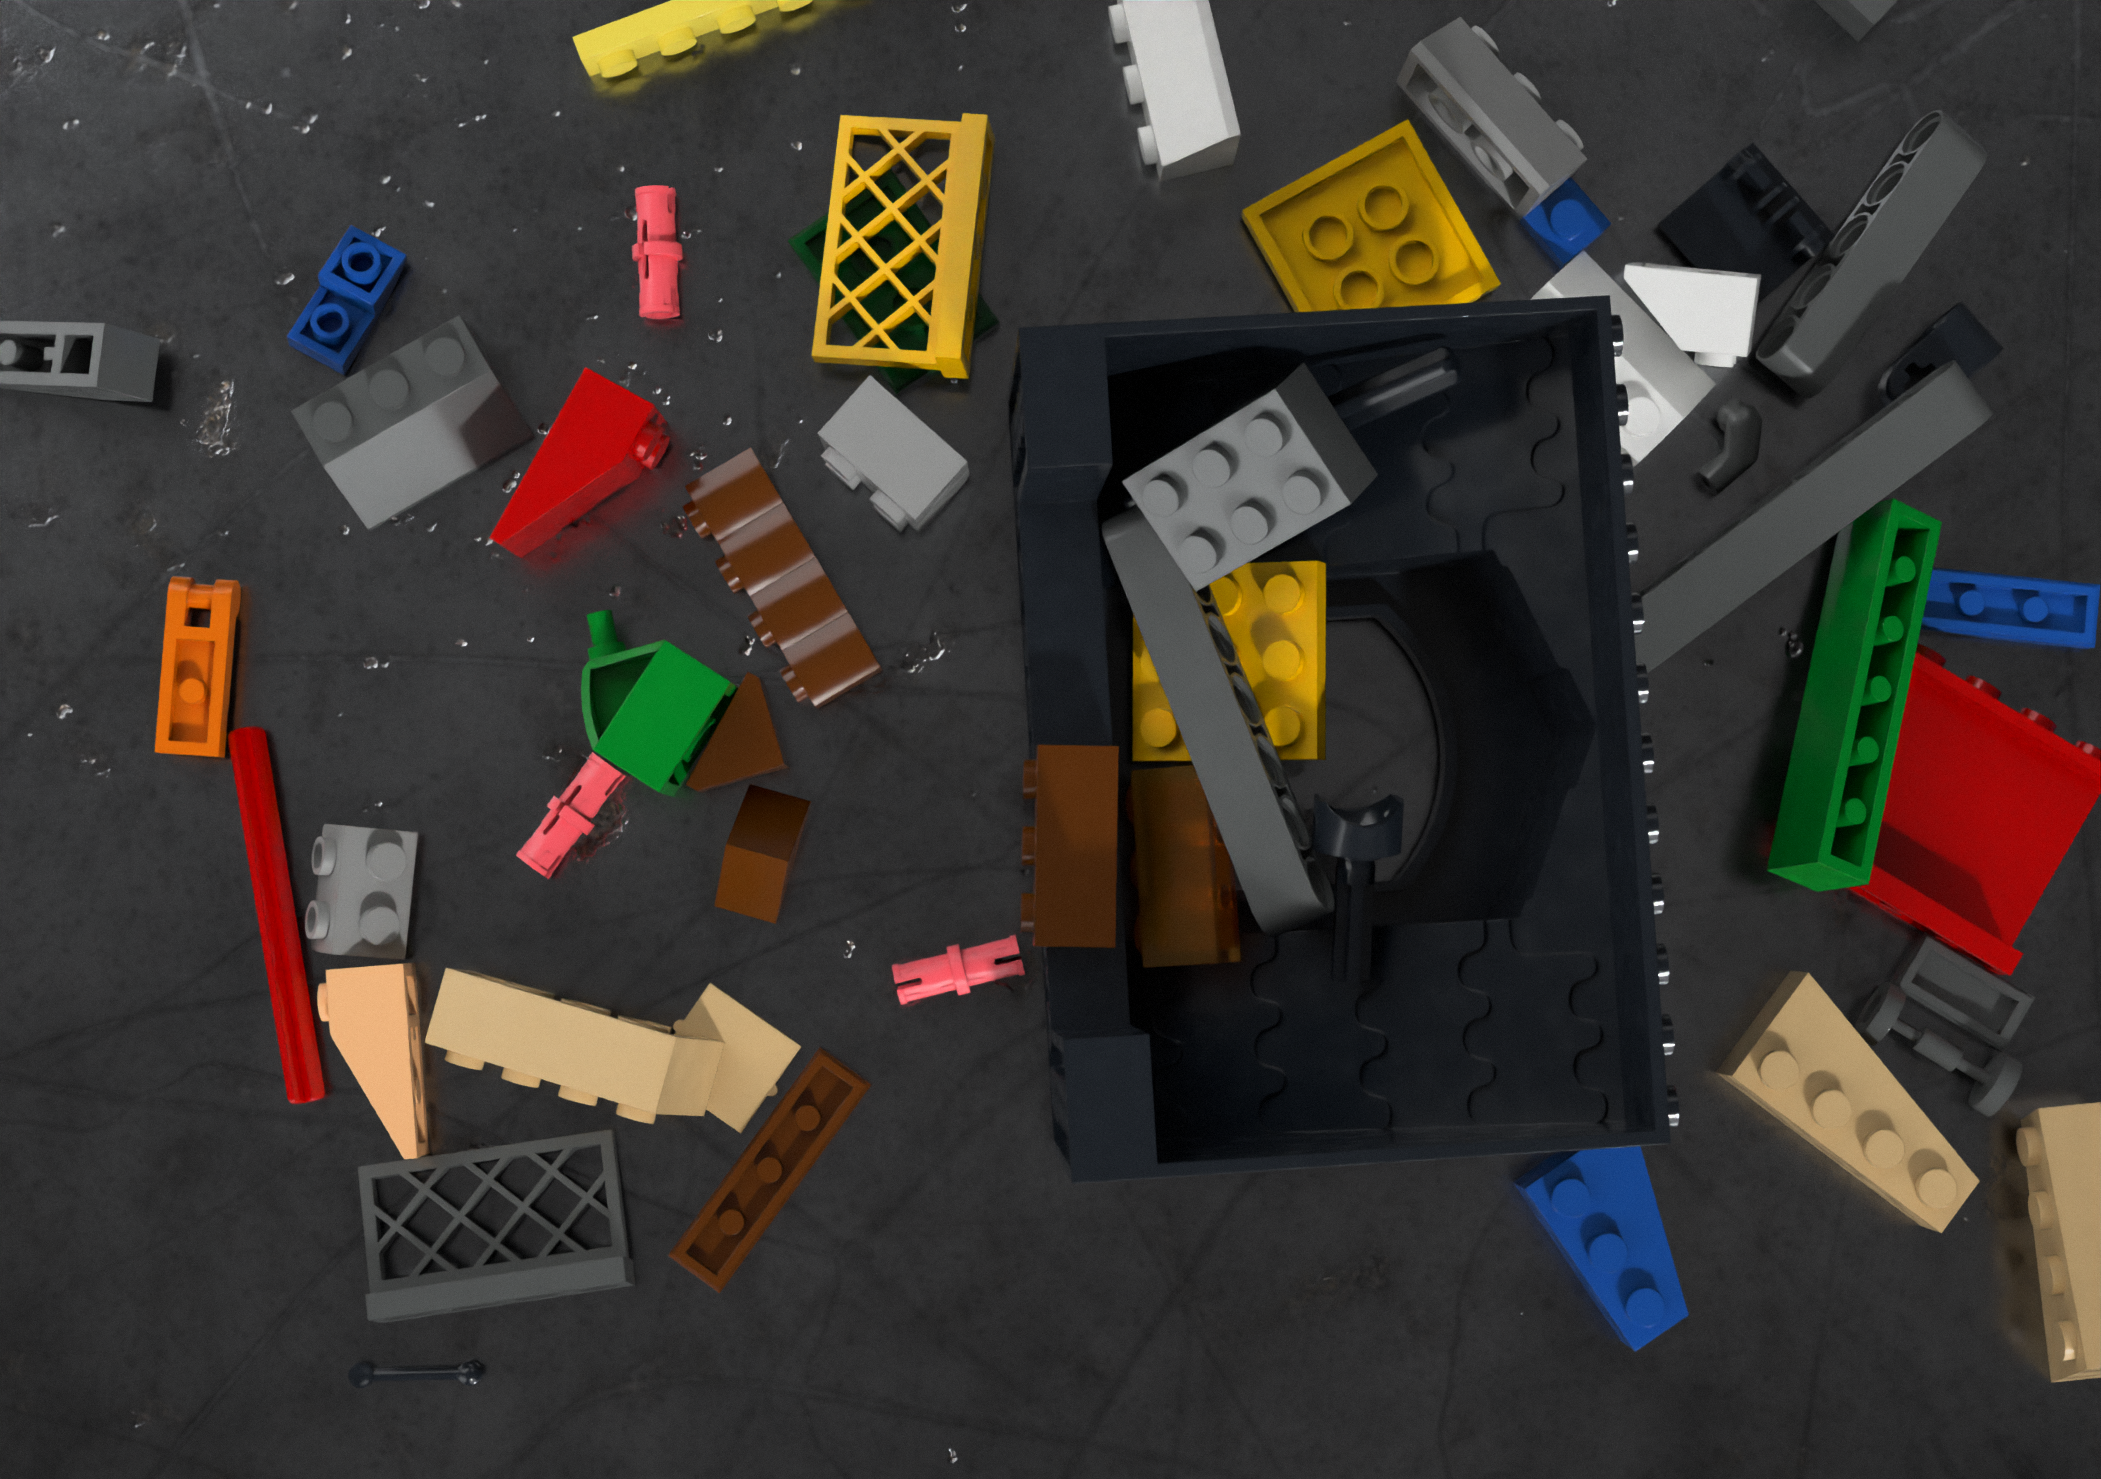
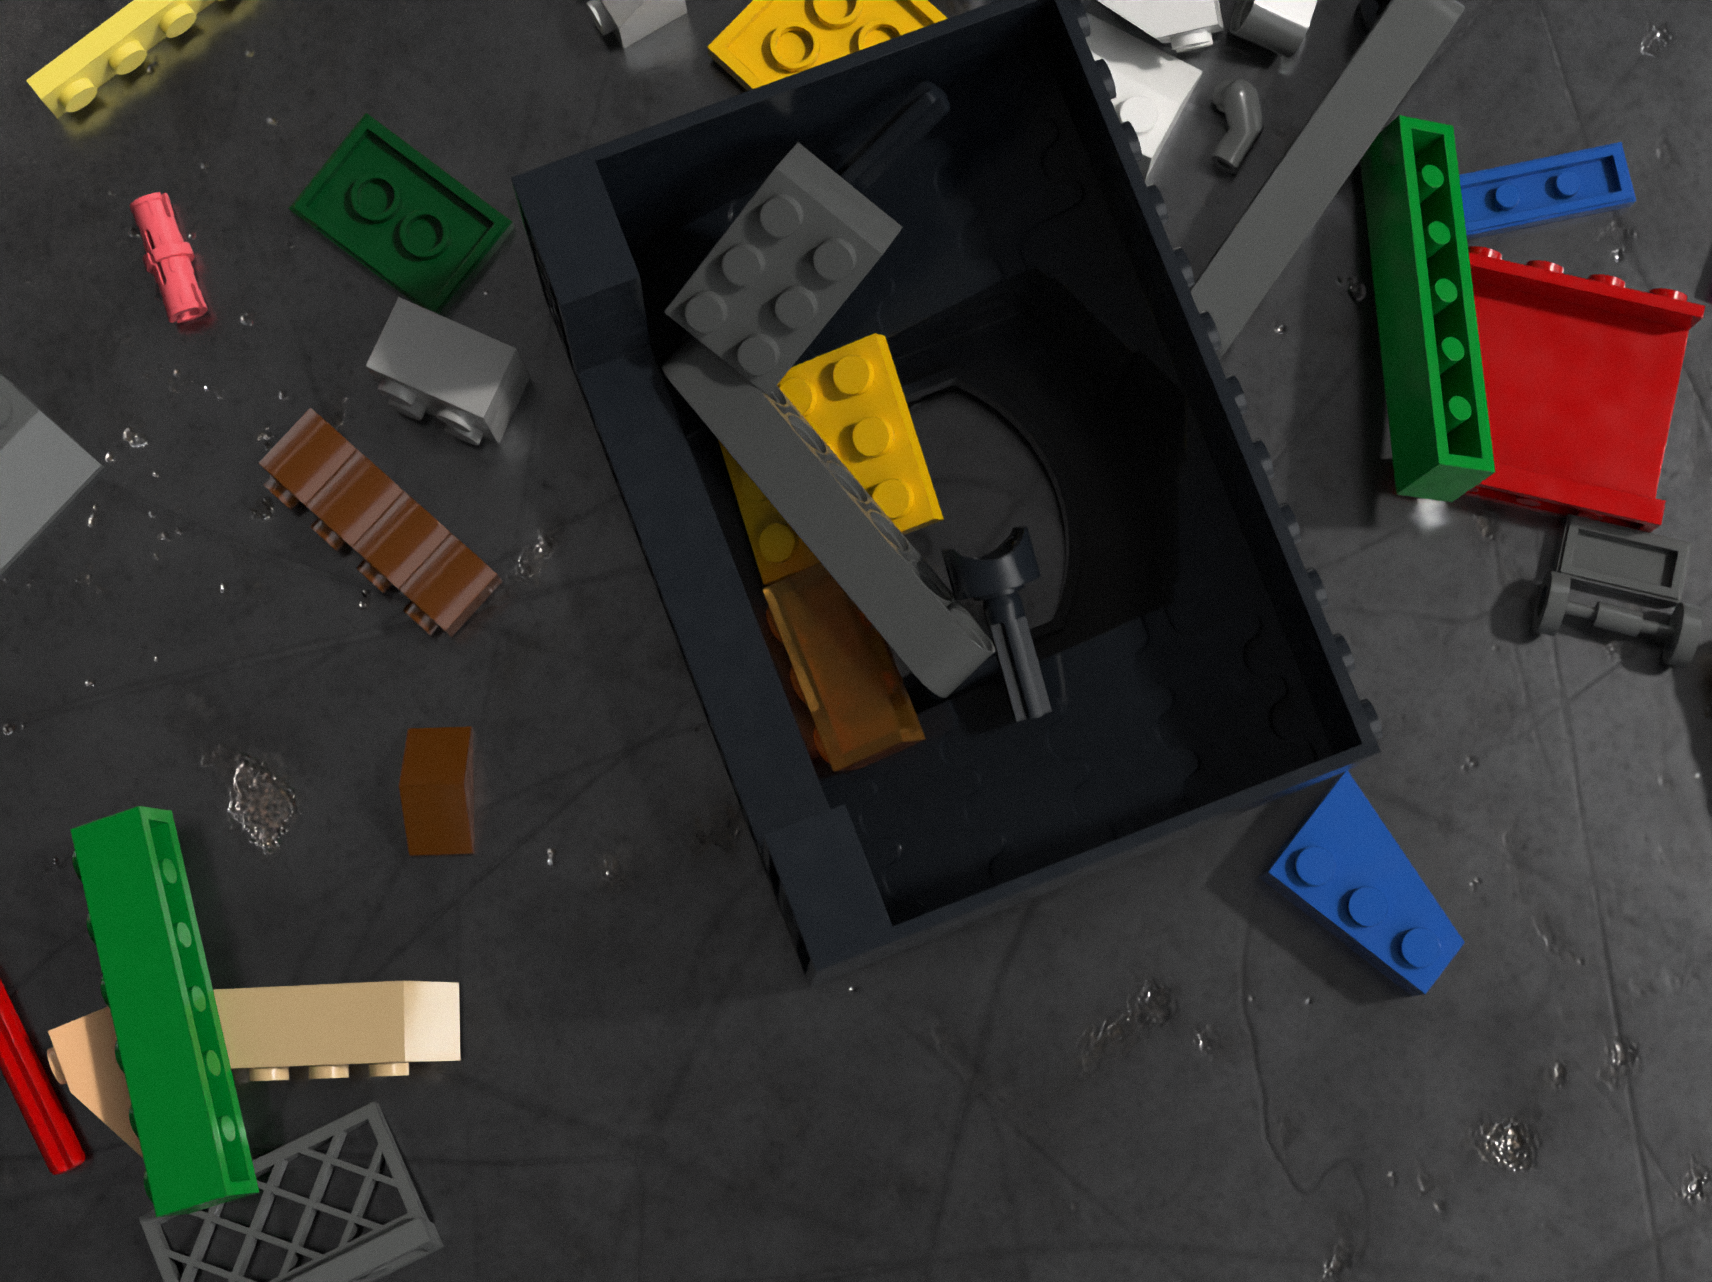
camera: 10 degrees left, 5 degrees down
light grey bracket [305,824,418,960] -> none
red slope [489,367,670,558] -> none
coral pin [516,752,626,879] -> none
green piece [581,610,738,797] -> none
reddish brown tile [668,1046,872,1293] -> none
tan piece [673,983,802,1133] -> none
reddish brown slope [686,672,789,793] -> none
yellow fence [811,113,995,379] -> none
coral pin [892,934,1025,1005] -> none
reddish brown brick [1020,745,1119,948] -> none
tan wedge [1716,971,1980,1233] -> none
none -> green brick [70,806,259,1217]

